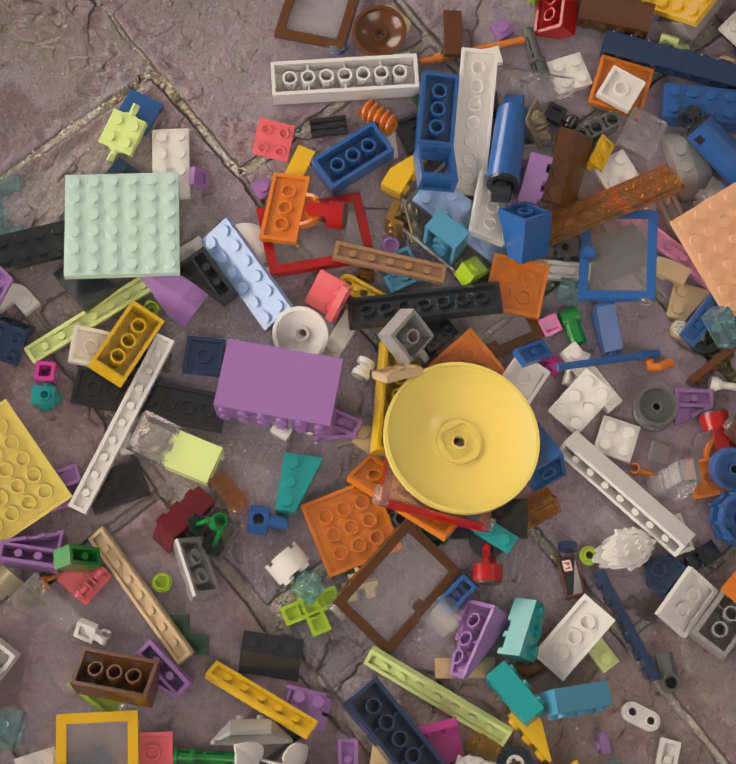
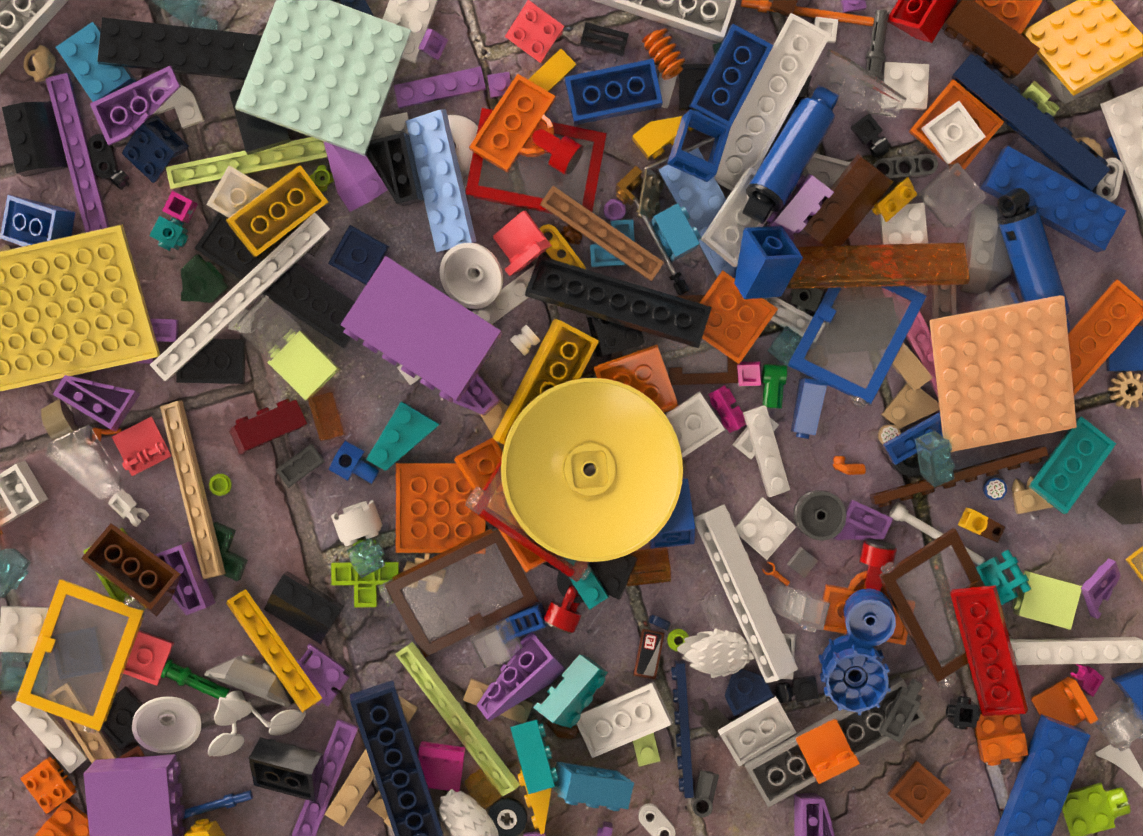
camera: 25 degrees right, 15 degrees up
green brick [53,544,102,573] -> none
light grey slope [173,537,220,602] -> none
black plant [187,507,230,557] -> none
tan tile [371,364,423,383] -> none
light grey hinge [377,309,434,364] -> none
lime slope [454,255,490,285] -> none
blue plate [512,339,553,368] -> none
dark tan hinge [525,99,554,150] -> none
white plate [548,367,615,433] -> none
blue bar [556,349,661,371] -> none
none -> clear green plate [181,254,228,303]
none -> medium lavender plate [394,66,486,109]

